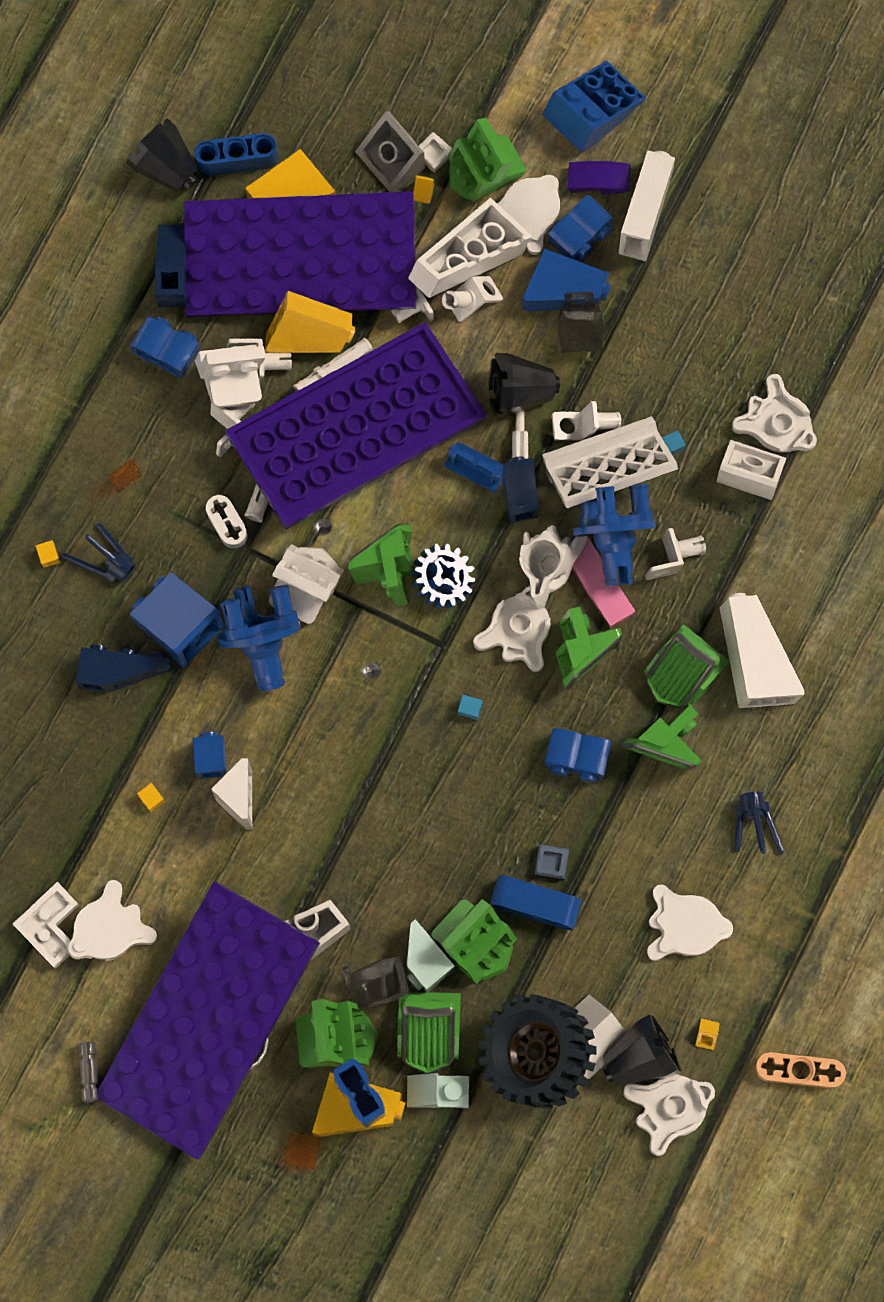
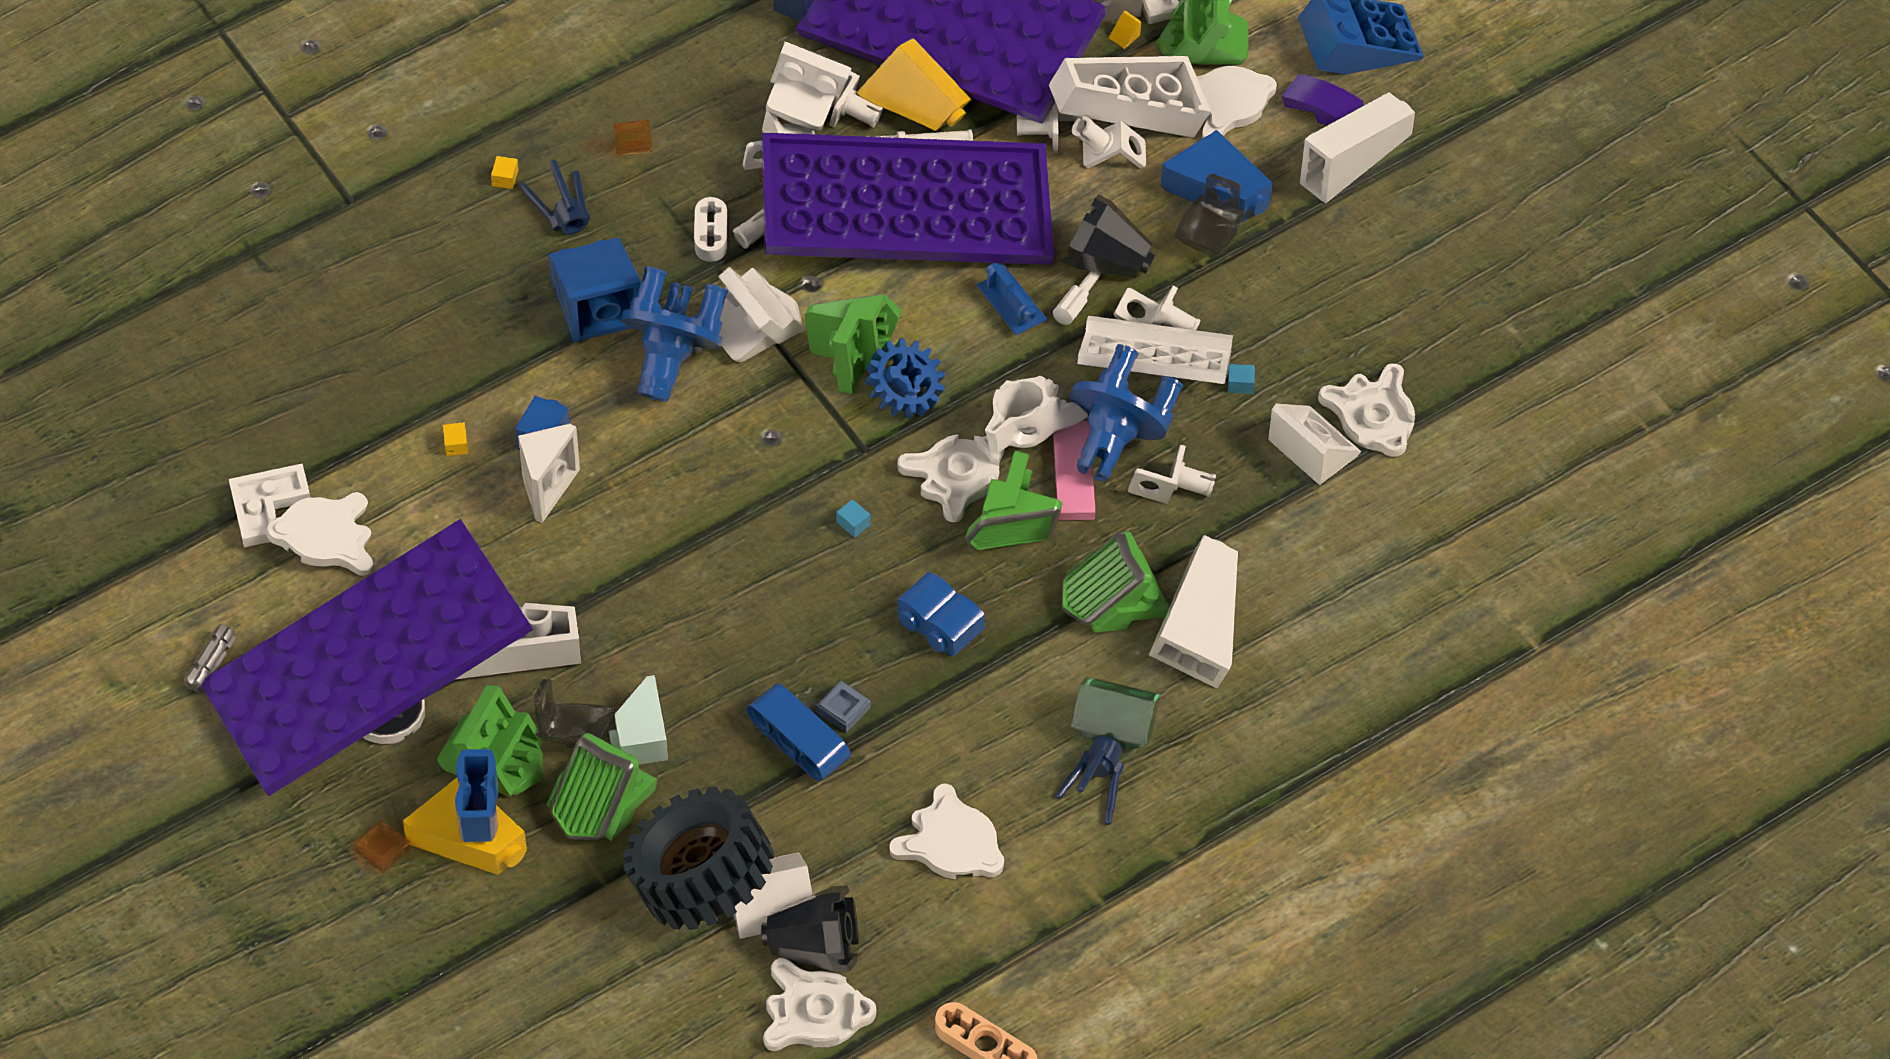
camera: 25 degrees right, 20 degrees down
dark blue slope [76,645,173,693] -> none
blue brick [131,317,200,378] -> none
light aqua slope [407,1073,469,1108] -> none
bright green piece [431,899,517,984] -> none
dark blue slope [502,456,539,523] -> none
blue brick [548,195,613,261] -> none
bright green piece [622,705,702,771] -> none
yellow piece [695,1018,720,1050] -> none
none -> clear green brick [1071,676,1161,749]

